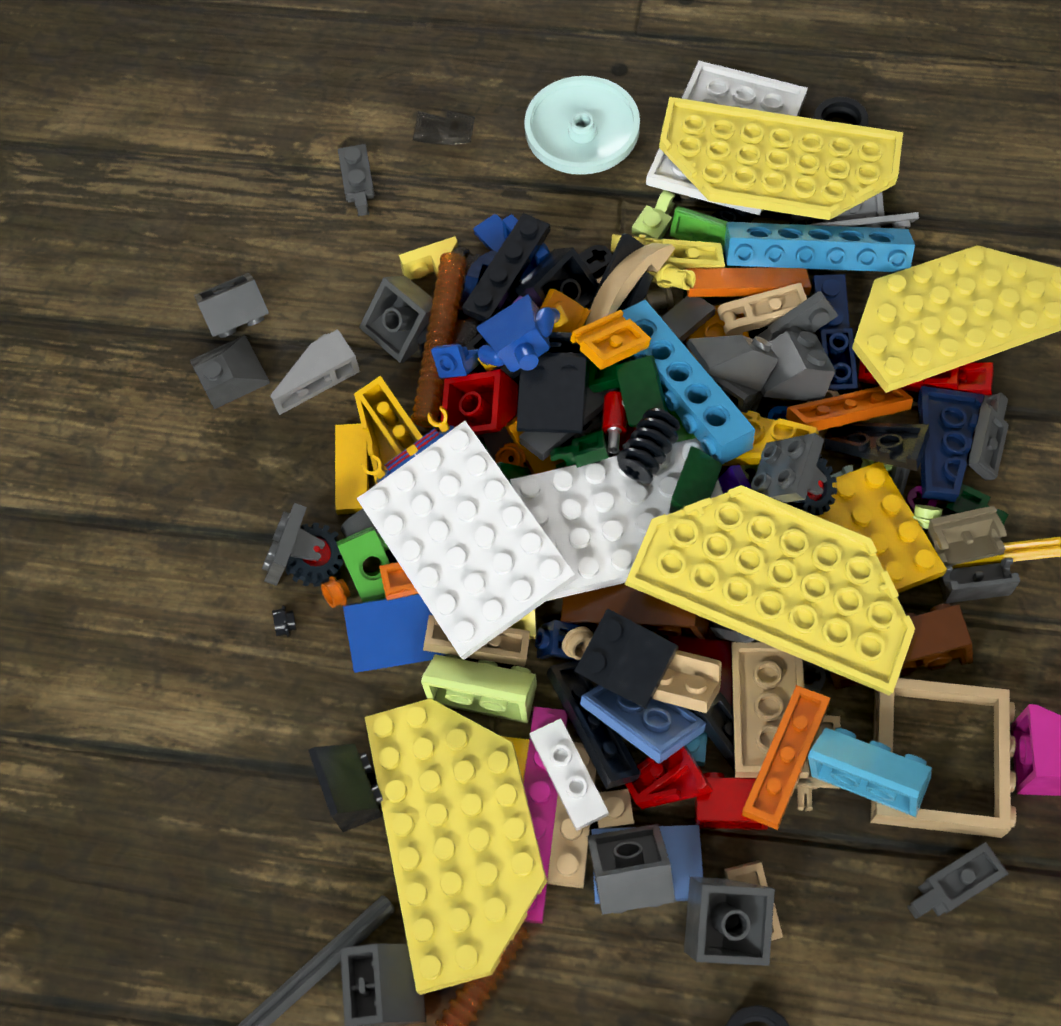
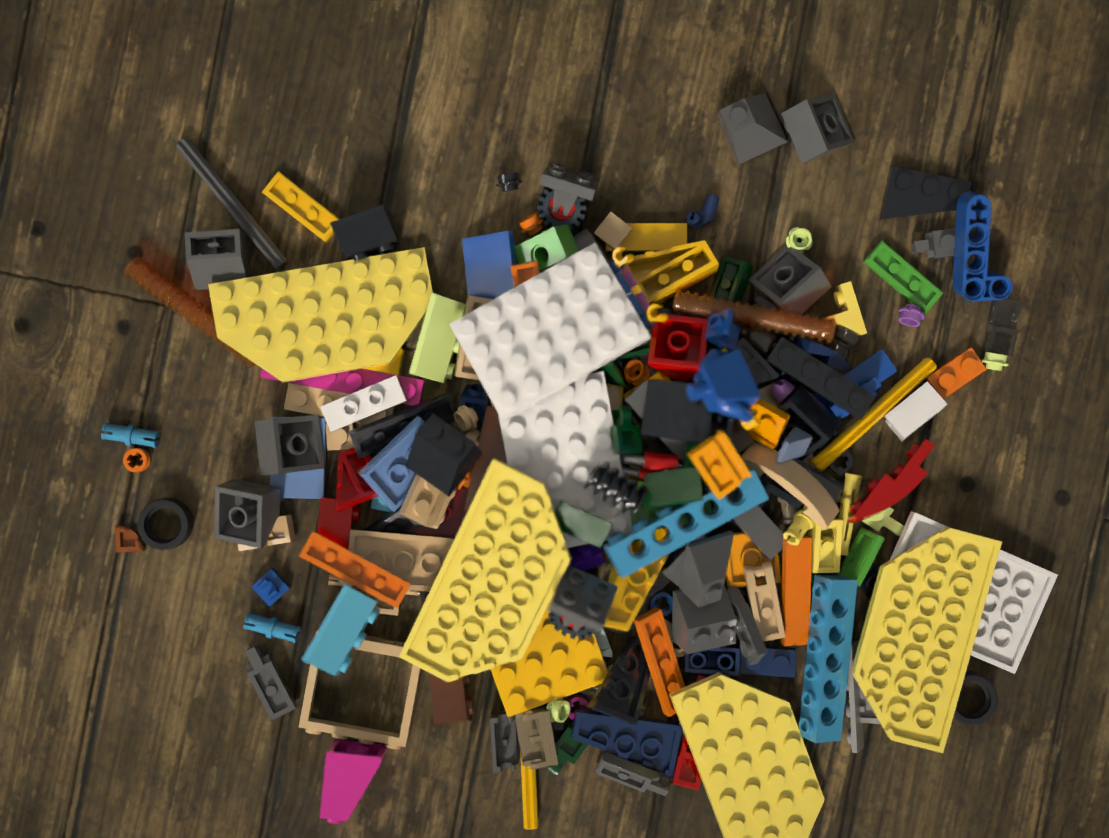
camera: 85 degrees right, 25 degrees up
light grey slope [270,329,360,415] -> none
light aqua dish [525,76,640,174] -> none
none -> dark azure pin [243,612,301,643]
none -> blue tile [252,568,291,607]
none -> yellow tile [262,171,339,243]
none -> tan tile [594,212,632,250]
none -> dark blue arm [686,195,720,229]
none -> dark green slope [706,255,754,317]
none -> sand blue slope [776,427,813,463]
none -> yellowish green plate [786,227,813,253]
none -> yellow axle [811,357,937,471]
none -> red slope [848,439,935,524]
none -> bright green tile [863,241,944,314]
none -> black wing [879,166,972,220]
none -> white hinge [884,381,947,442]
none -> medium lavender plate [898,304,925,327]
none -> orange plate [925,347,987,399]
none -> blue beam [952,191,1013,302]
none -> yellowish green plate [981,352,1009,371]

